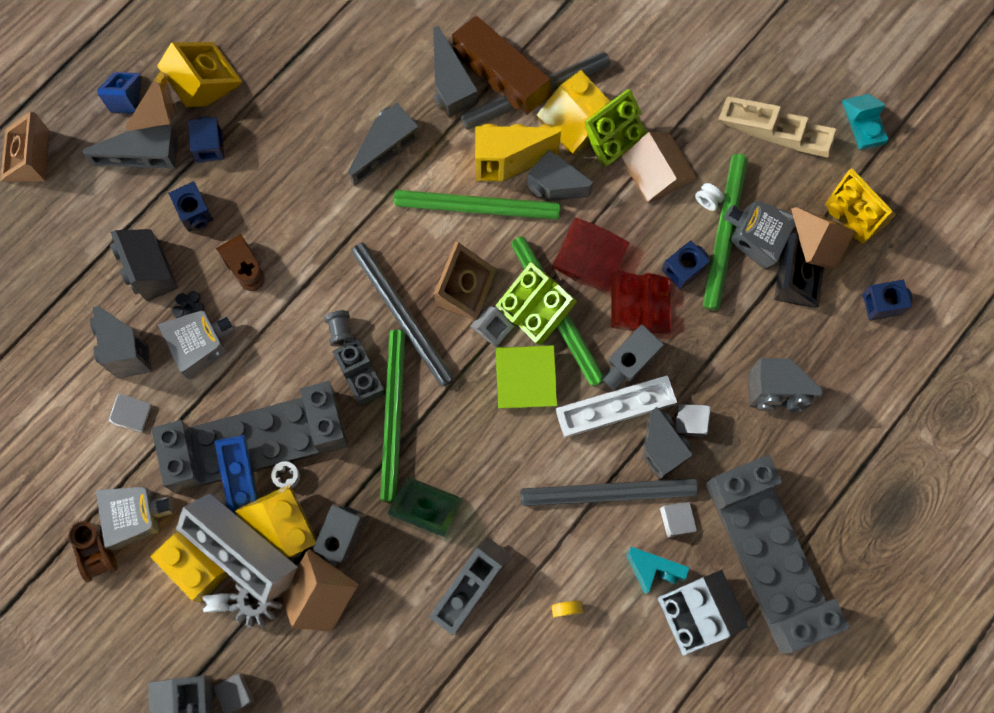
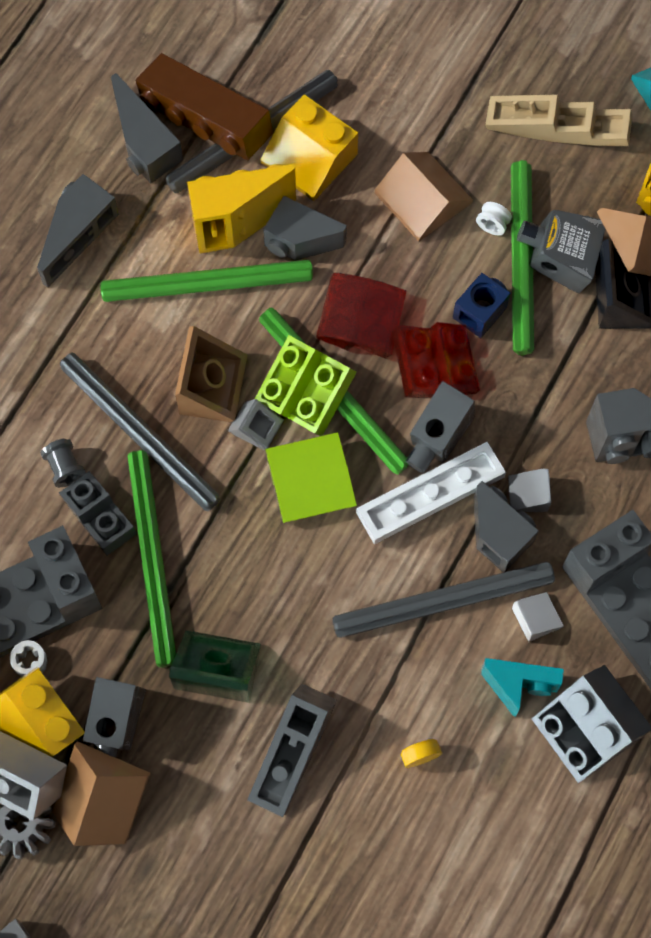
camera: 10 degrees left, 5 degrees down
lime slope [585,89,647,167] -> none

